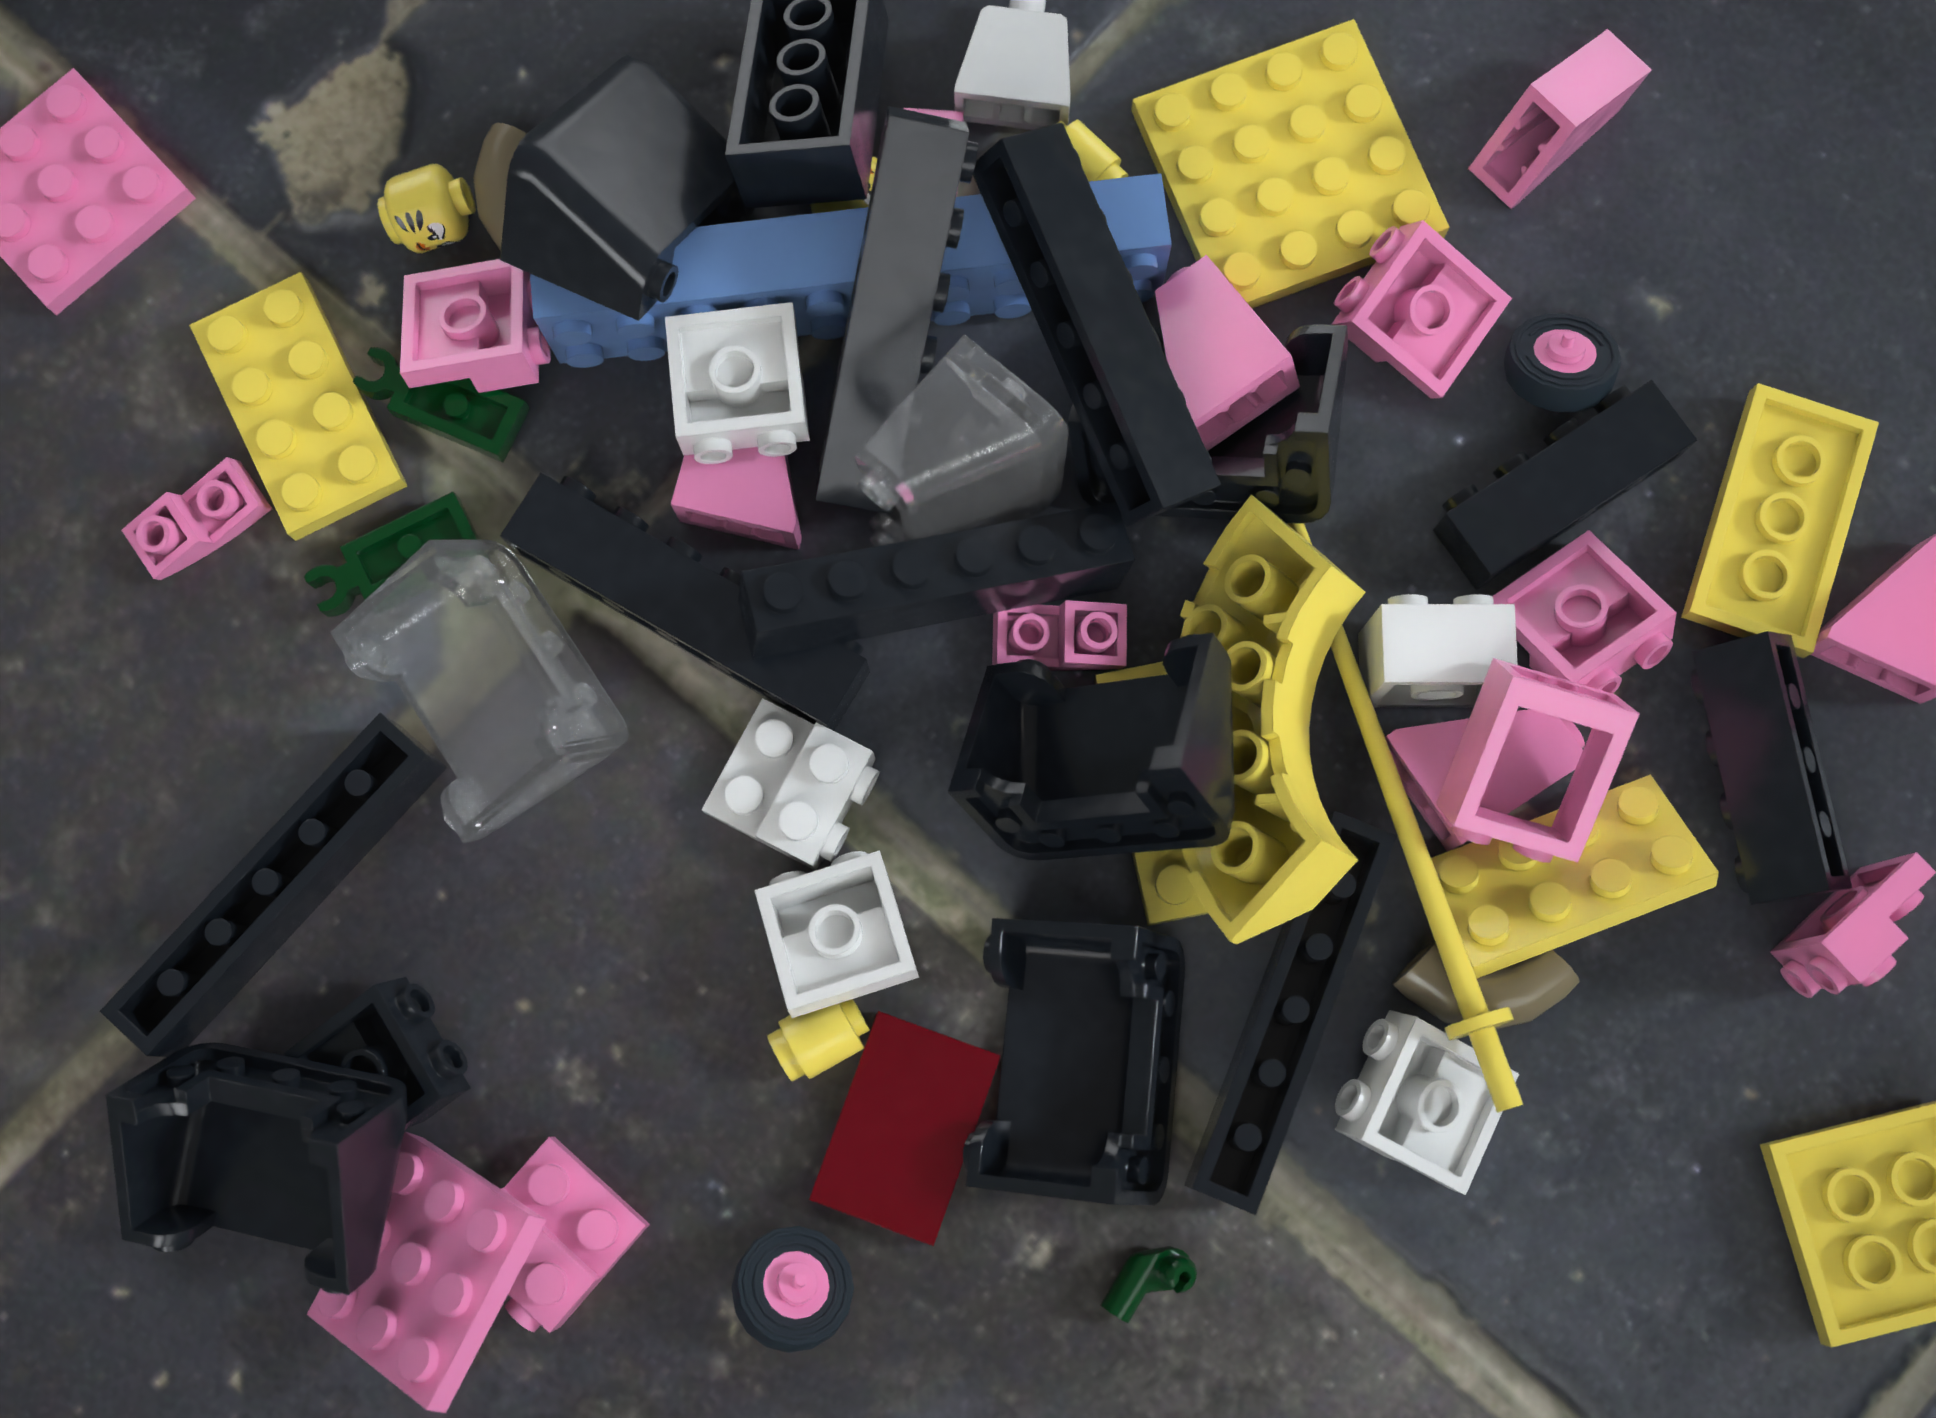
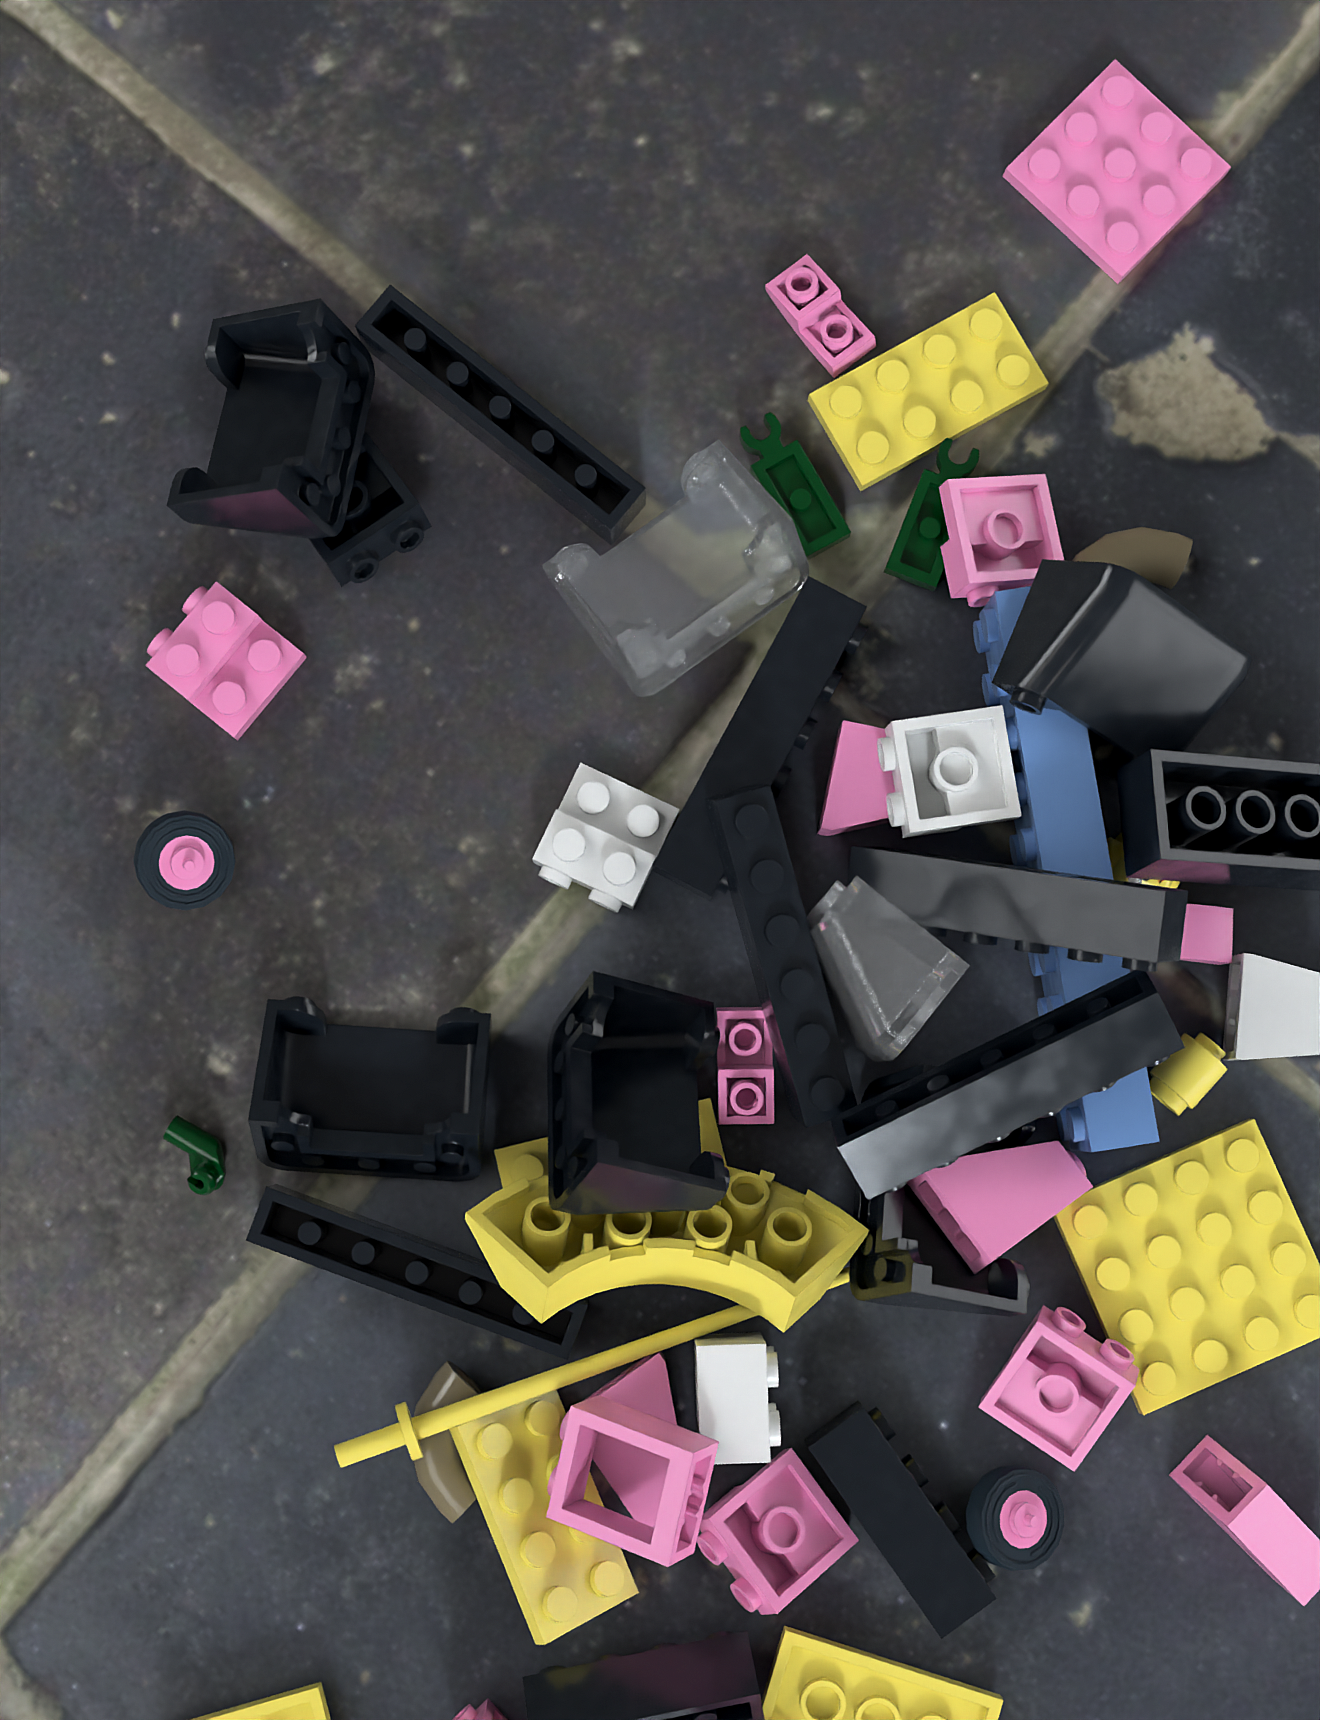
camera: 80 degrees right, 5 degrees up
bright pink plate [307,1132,547,1413] -> none
light yellow head [377,163,476,253] -> none
white plate [754,850,919,1018] -> none
light yellow brick [767,999,870,1082] -> none
dark red tile [809,1011,1001,1246] -> none
white plate [1335,1010,1519,1195] -> none

